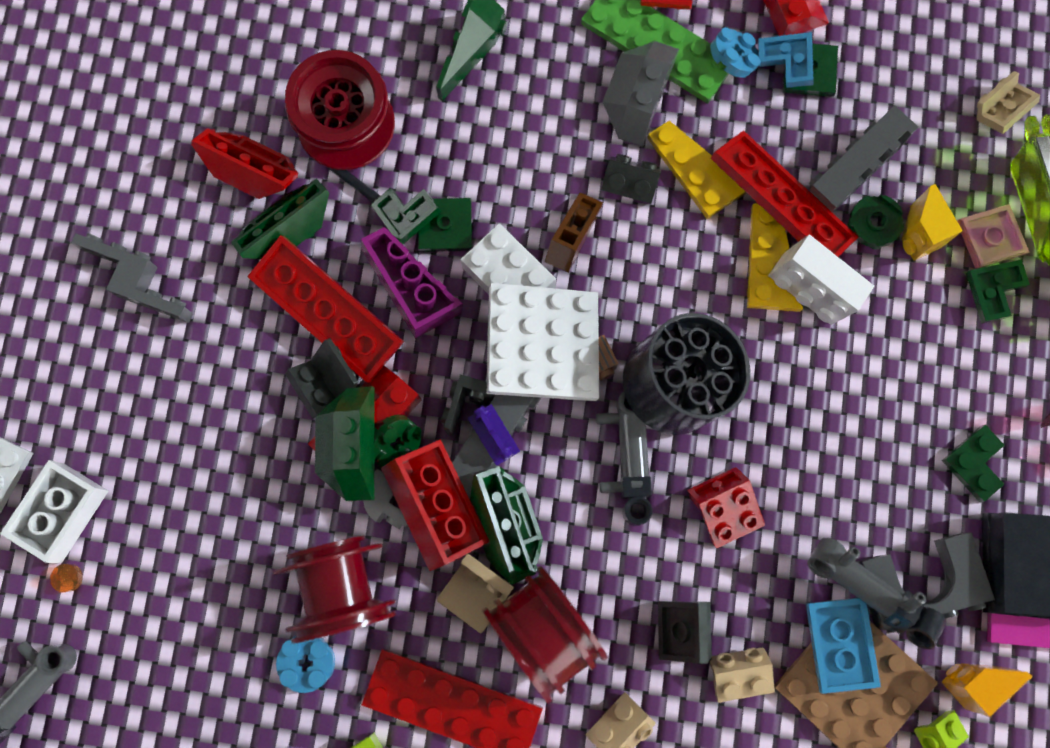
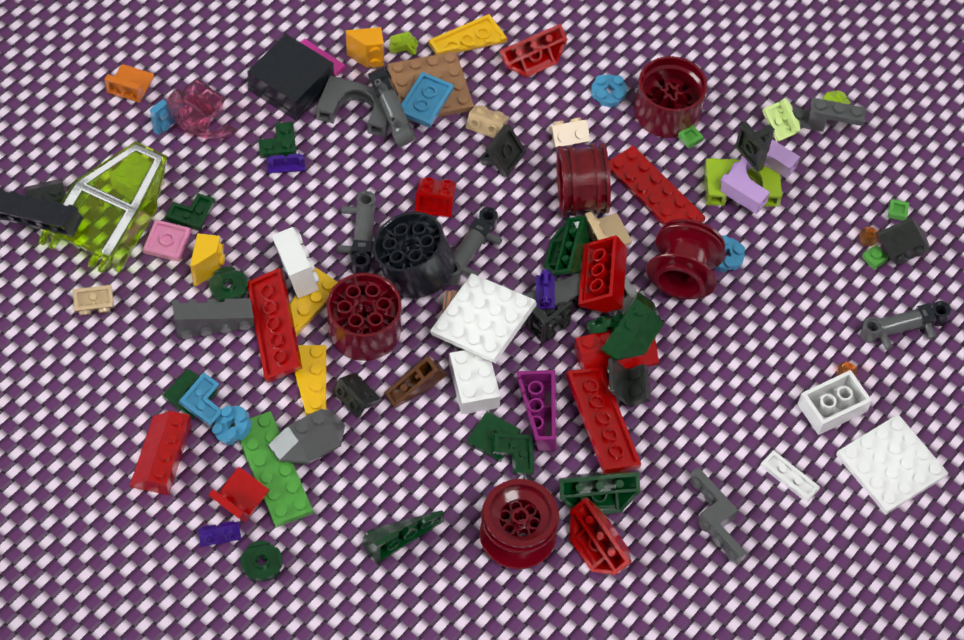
camera: 155 degrees left, 20 degrees down
none -> dark purple hinge [267,153,305,174]
none -> dark red wheel [327,273,401,361]
none -> dark grey piece [338,191,376,274]
none -> white tile [760,450,820,503]

